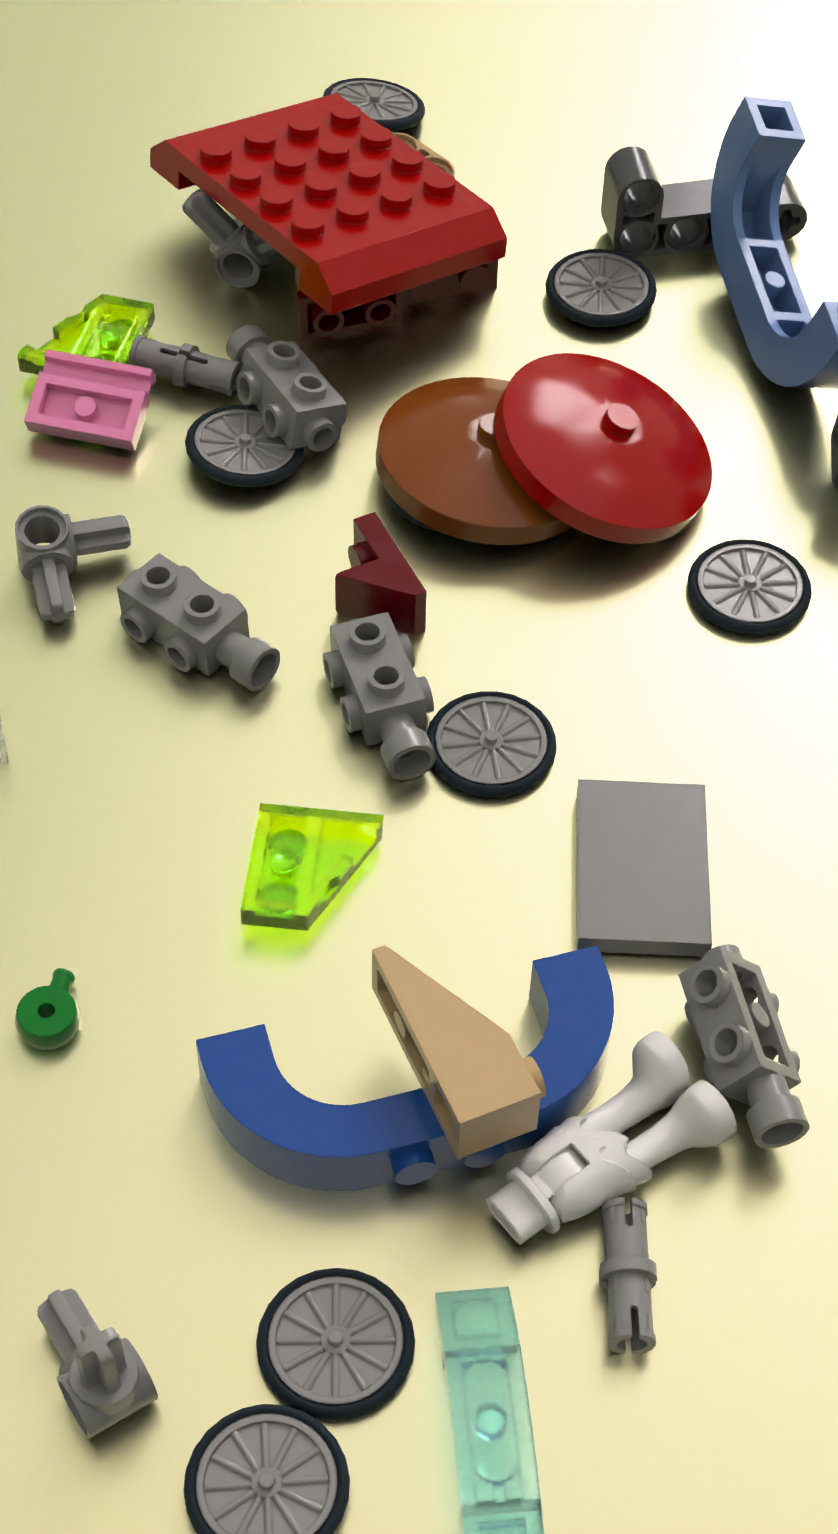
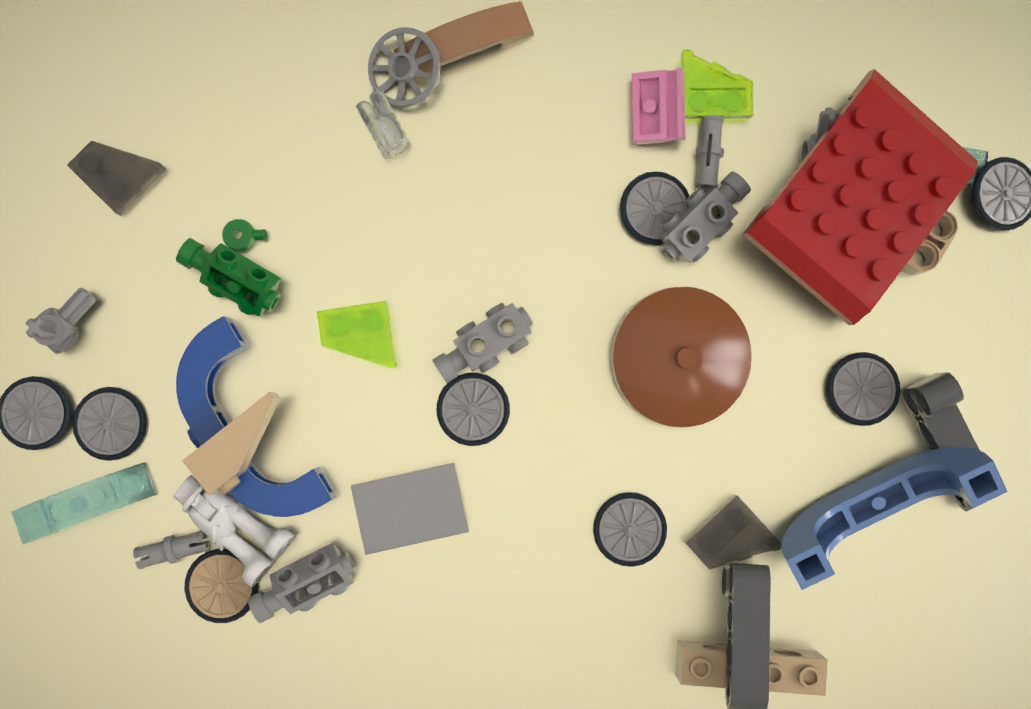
camera: 75 degrees right, 35 degrees up
light grey axle [15,505,131,624] -> none
light grey brick [117,553,280,692] -> none
dark red slope [335,512,427,635] -> none
red dish [494,353,712,544] -> none
none -> green brick [176,238,281,317]
none -> tan wheel [184,549,258,623]
none -> clear smoke wing [684,495,781,570]

